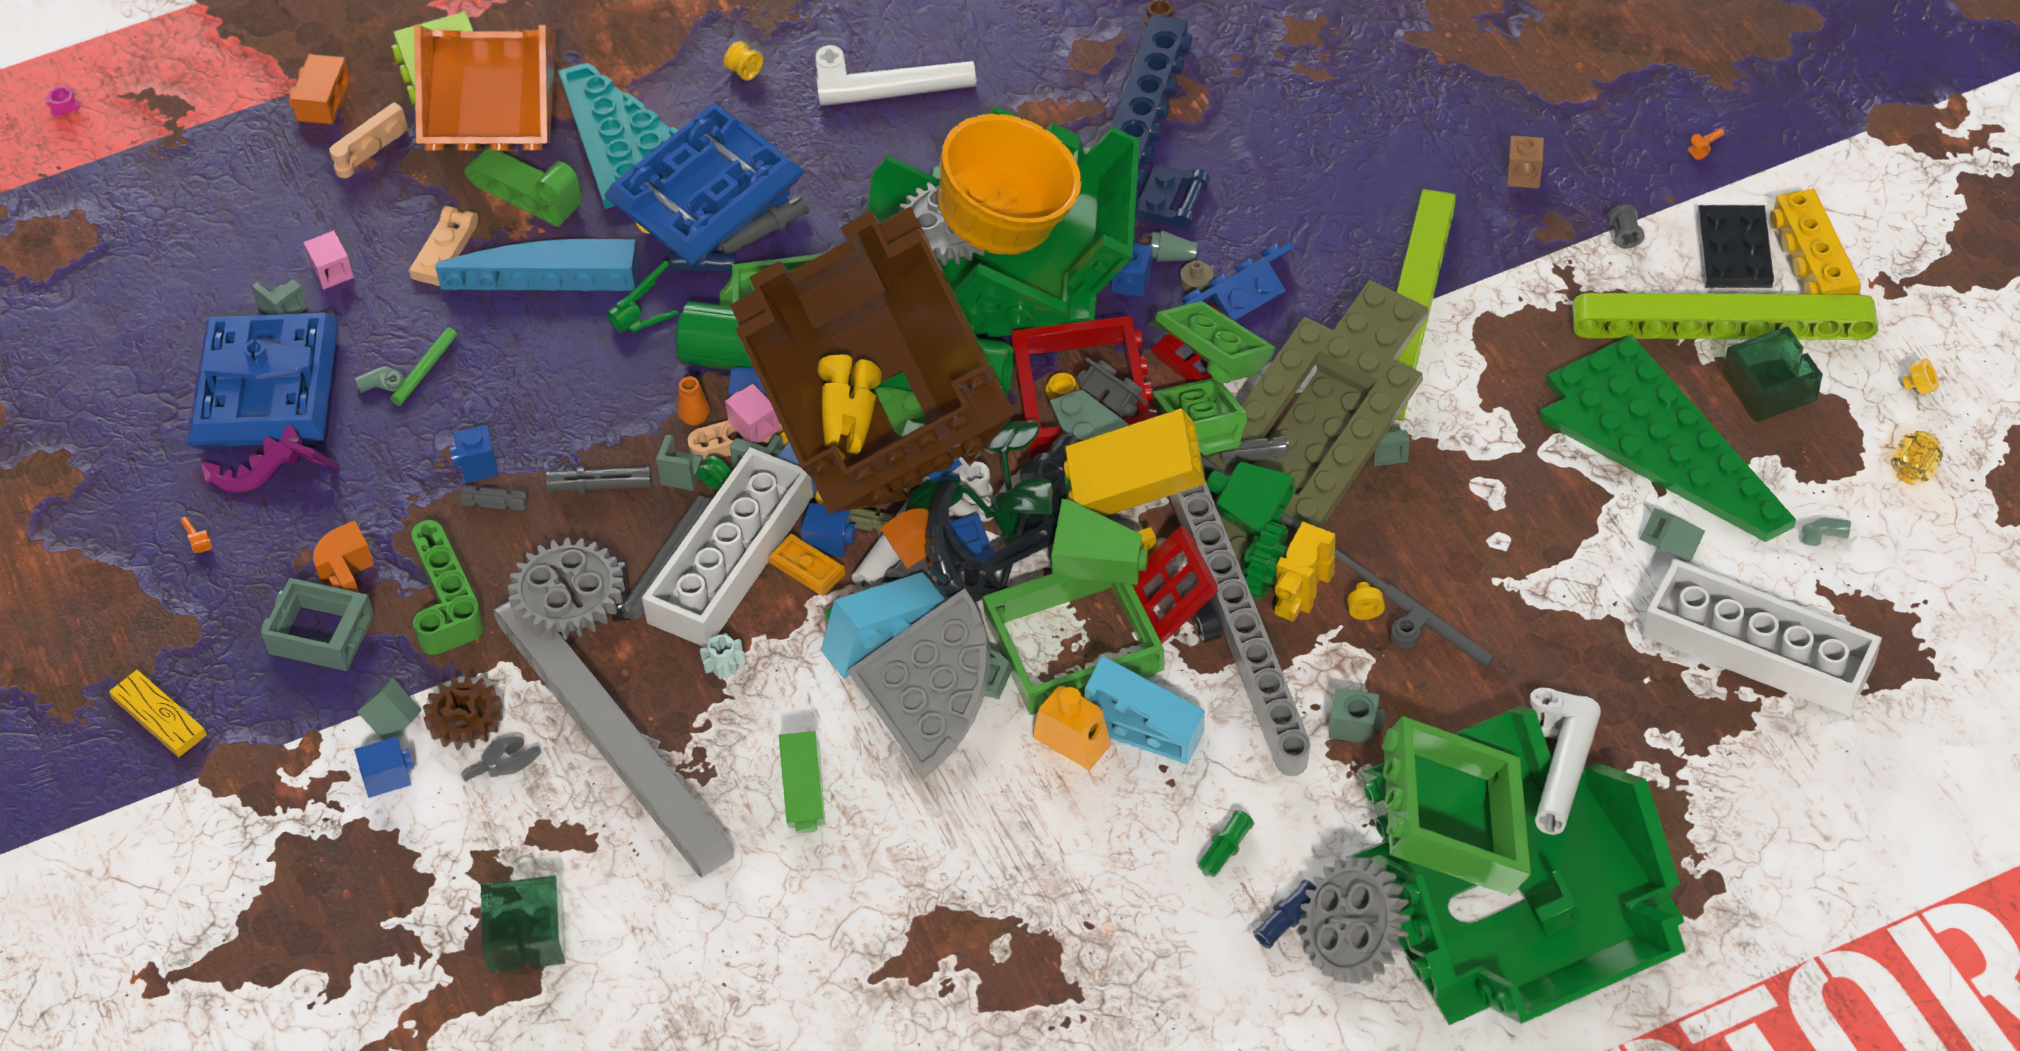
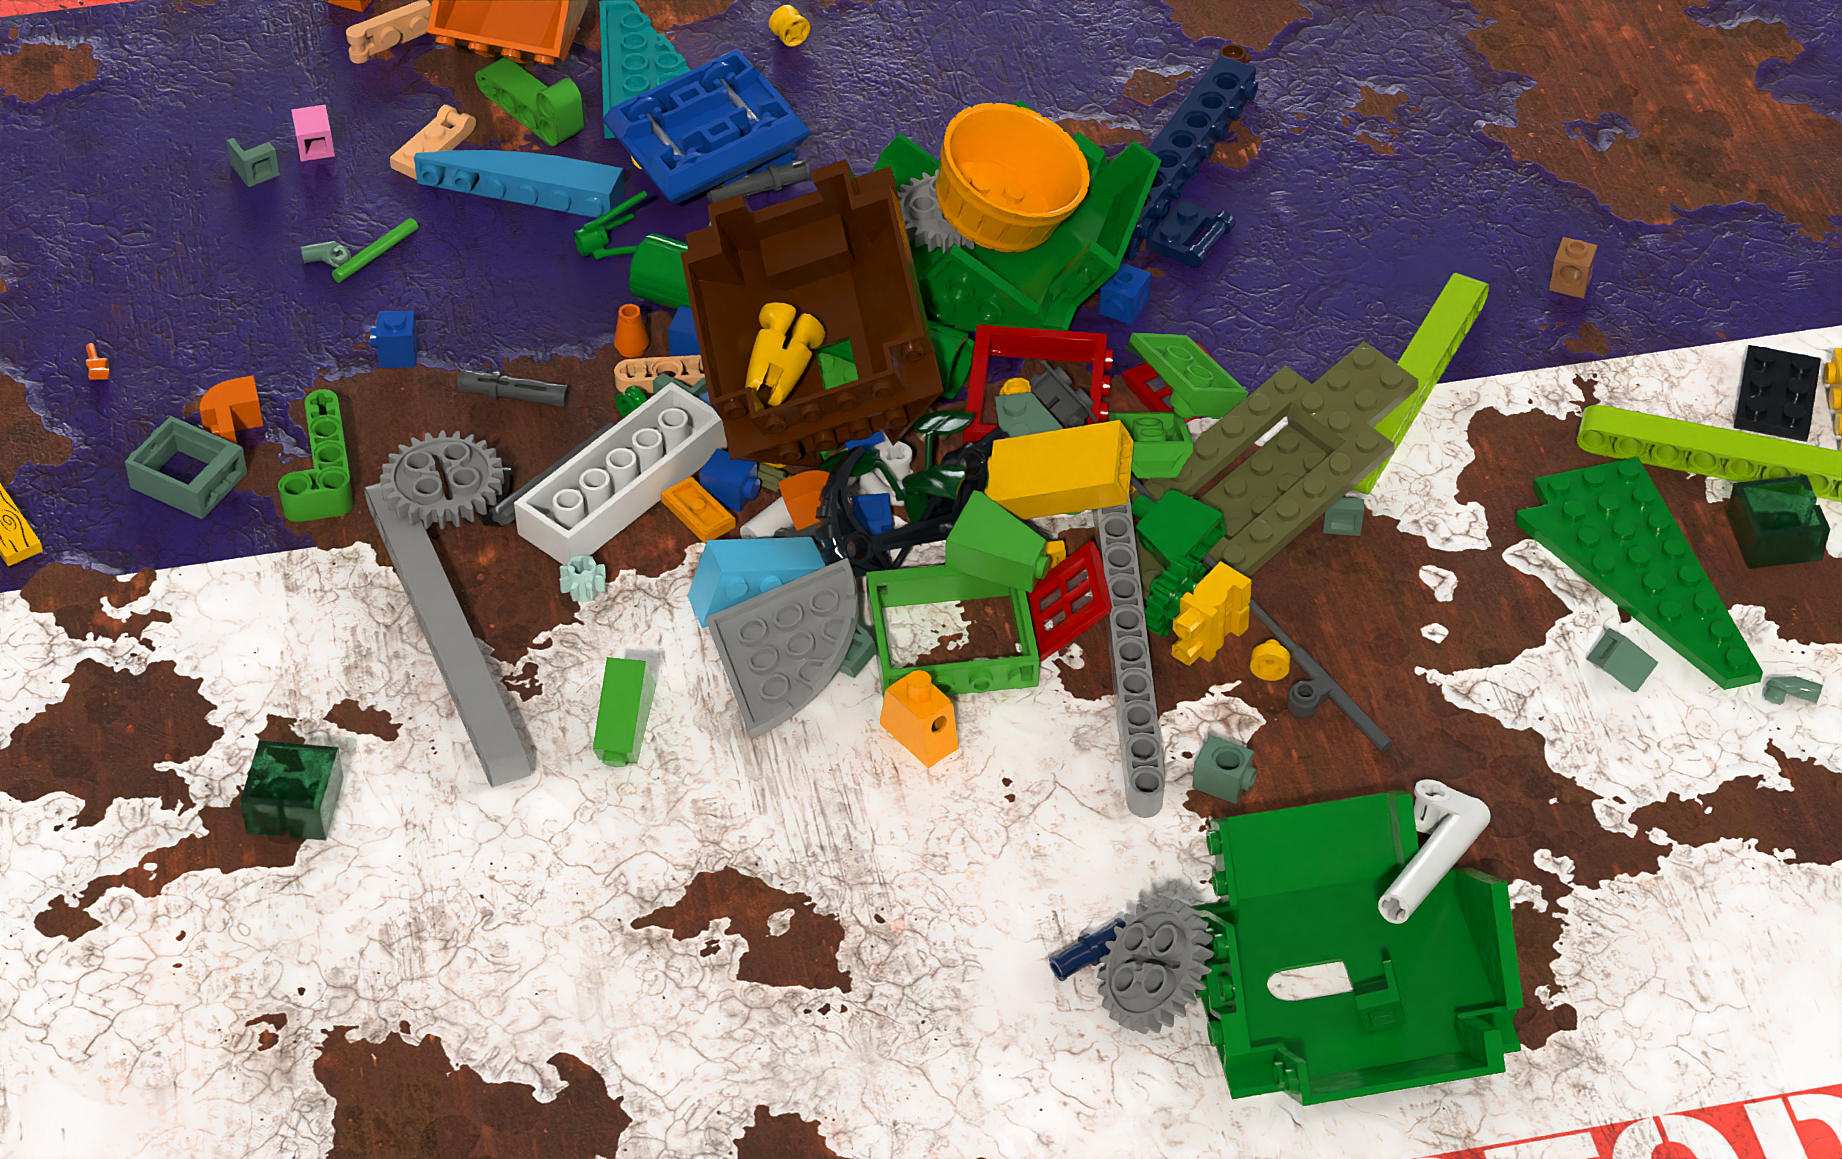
camera: 10 degrees right, 5 degrees down
blue piece [187,313,339,449] -> none
magenta piece [201,425,339,493] -> none
blue brick [354,736,414,798] -> none
sand green panel [357,678,421,740] -> none
reddish brown gear [423,676,503,750] -> none
dark grey axle [460,485,528,511] -> none
dark grey hand [461,737,541,782] -> none
sand green panel [656,435,704,491] -> none
dark blue pin [669,250,736,275] -> none
bright pink brick [725,384,780,443] -> none
white axle [816,45,976,106] -> none
medium azure wedge [1085,656,1204,765] -> none
sand green cone [1149,230,1197,262] -> none
dark tan tile [1180,260,1214,294] -> none
blue bracket [1182,242,1294,321] -> none
black beam [1183,581,1221,643] -> none
green axle [1198,810,1254,877] -> none
dark grey axle [1220,436,1289,463] -> none
bright green window [1381,716,1531,896] -> none
dark grey bush [1609,204,1645,249] -> none
white brick [1643,559,1882,717] -> none
orange hand [1688,128,1724,160] -> none

